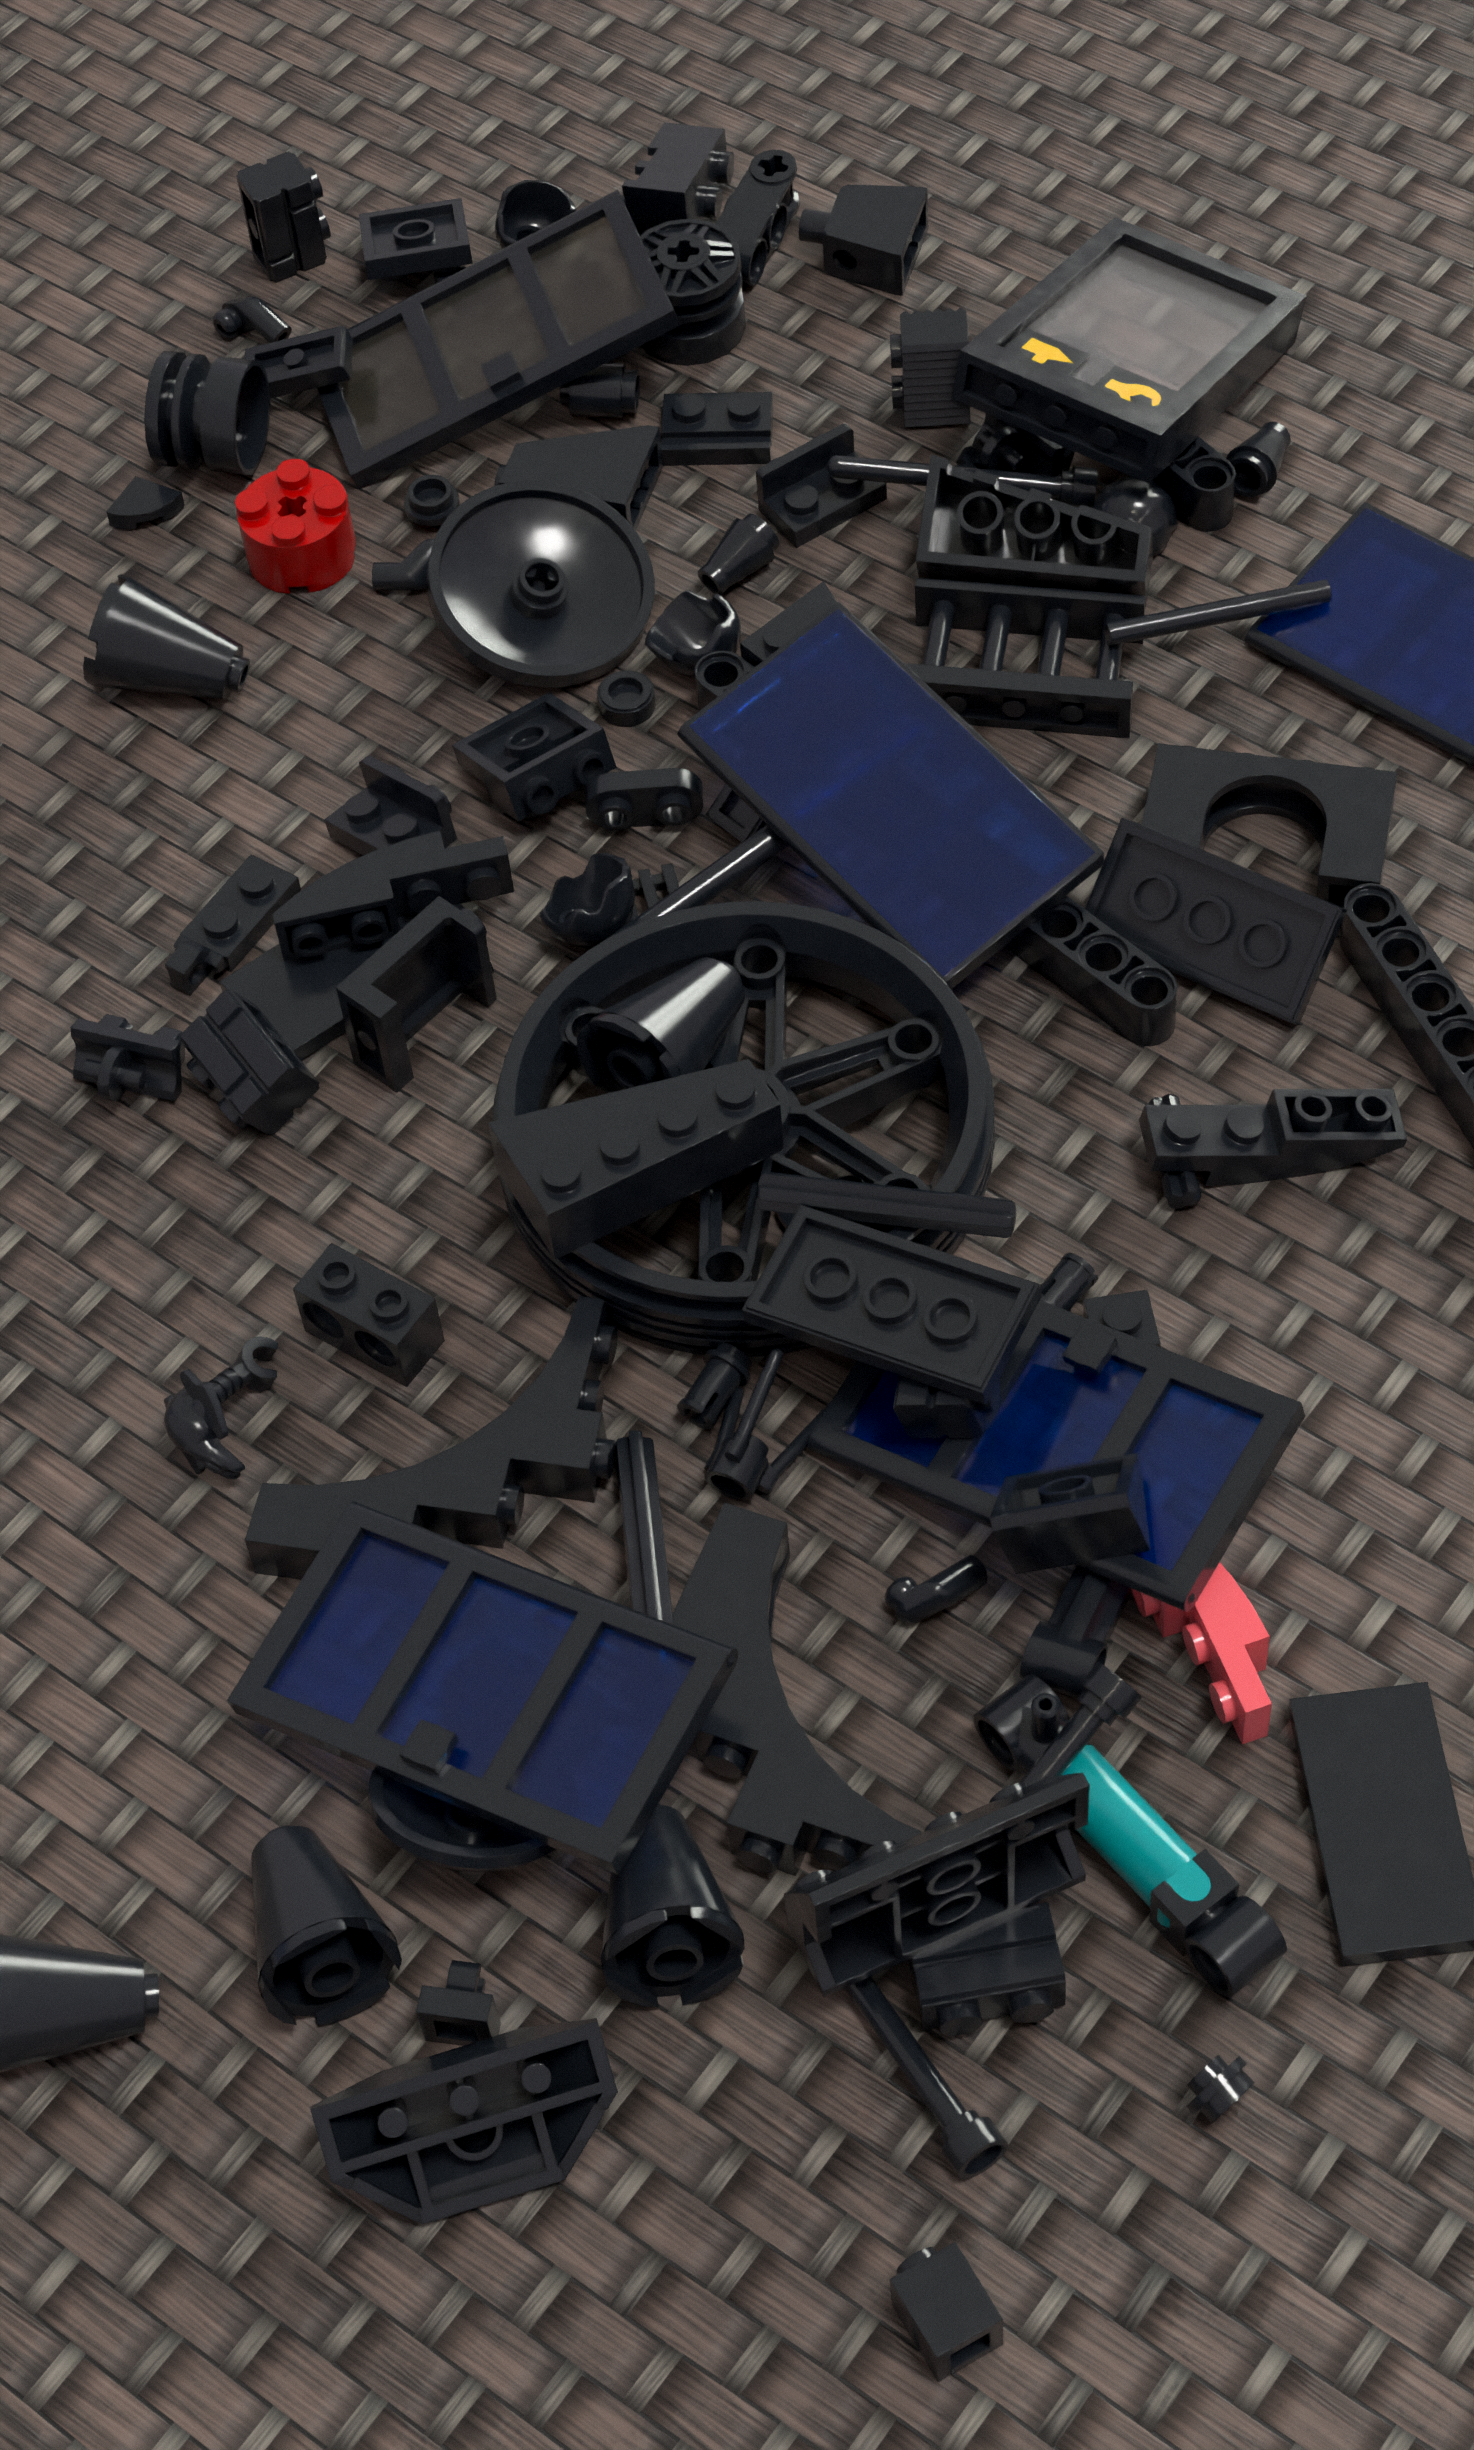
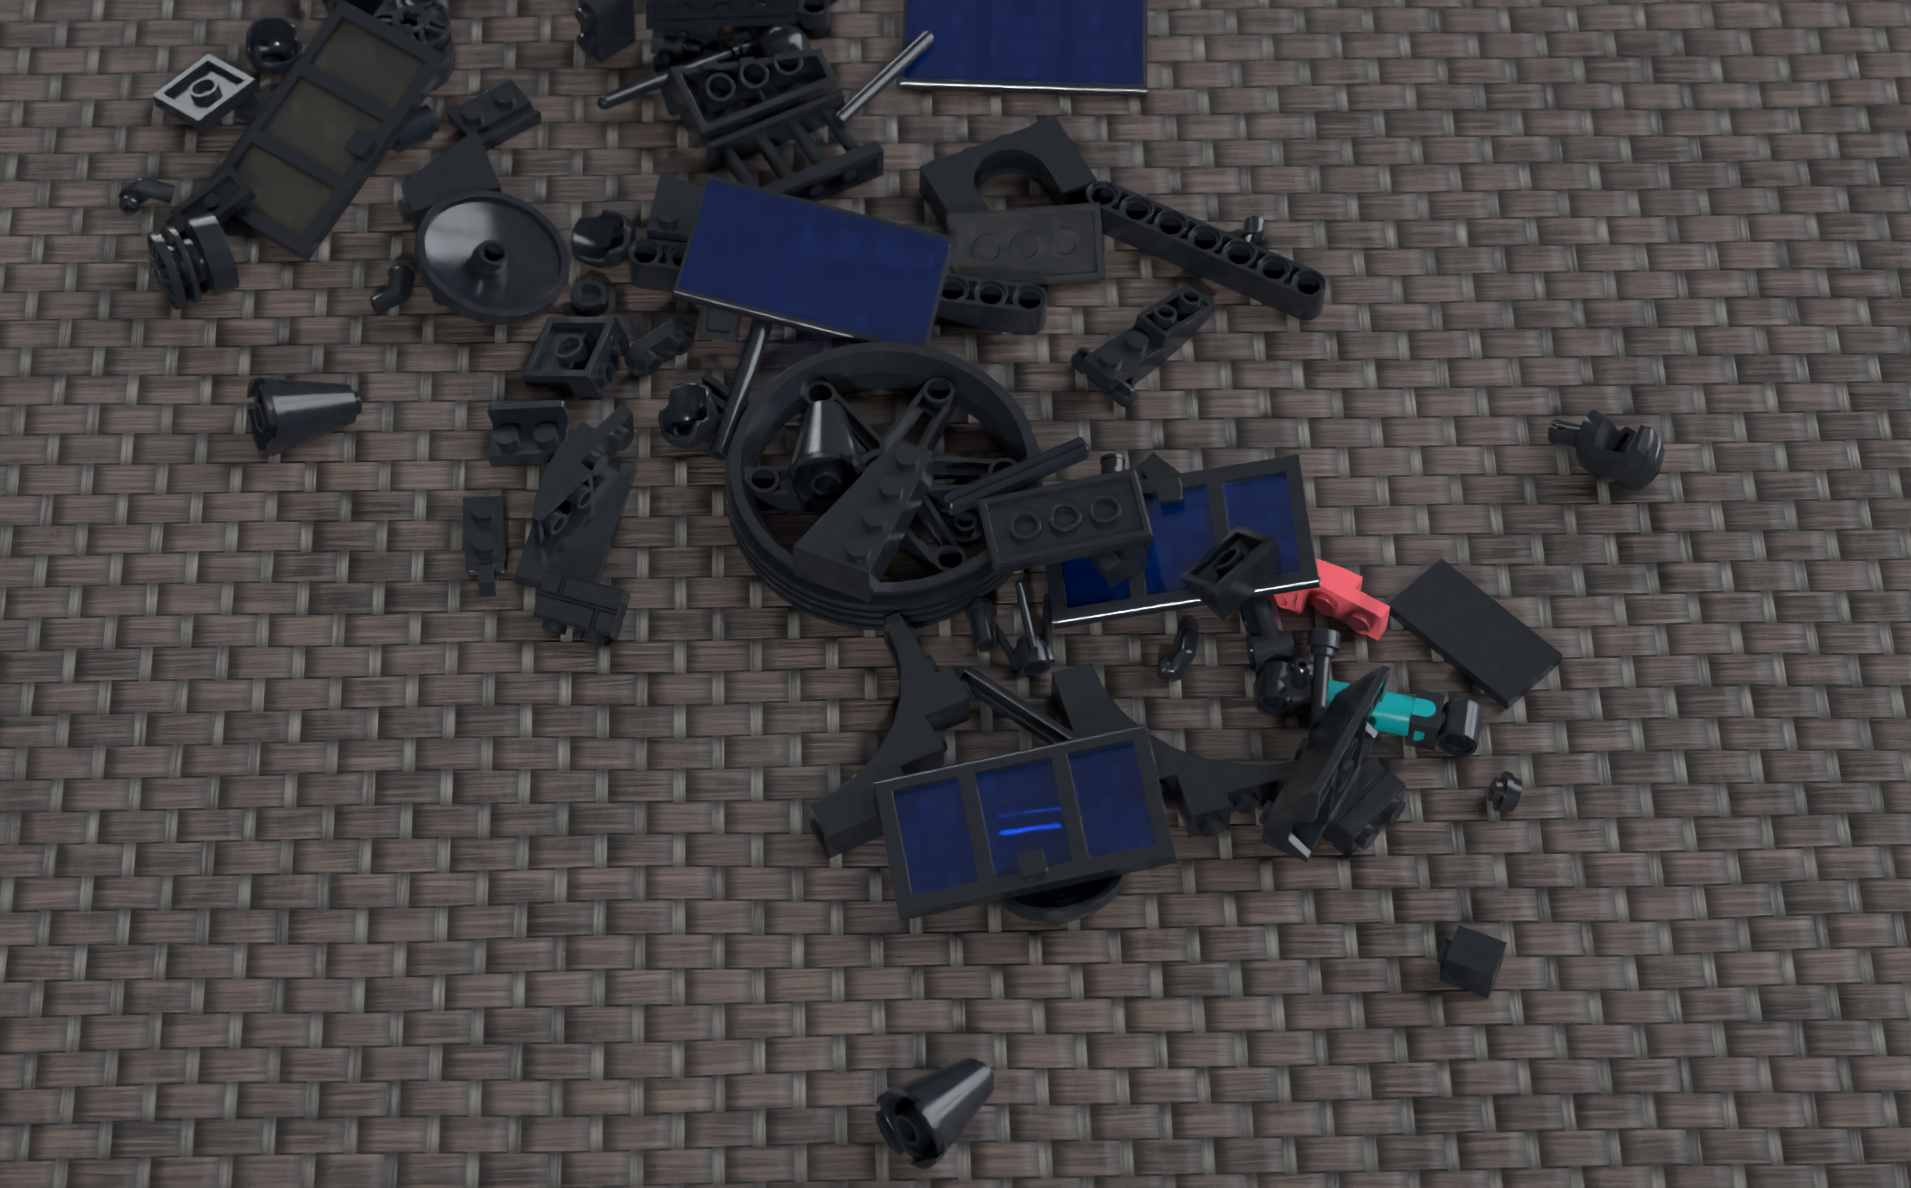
camera: 45 degrees left, 0 degrees up
black hips [70,1014,186,1101] -> none
black tile [106,476,185,529] -> none
black piece [164,1336,278,1480] -> none
red brick [235,459,356,594] -> none
black brick [236,151,331,283] -> none
black cone [251,1826,402,2025] -> none
black brick [293,1243,445,1387] -> none
black wedge [310,2018,618,2224] -> none
black panel [336,896,497,1093] -> none
black plate [404,475,460,526] -> none
black tile [416,1960,501,2046] -> none
black cone [601,1804,745,2007] -> none
black cone [697,513,780,595] -> none
black bracket [756,423,887,548] -> none
black piece [844,1977,1008,2179] -> none

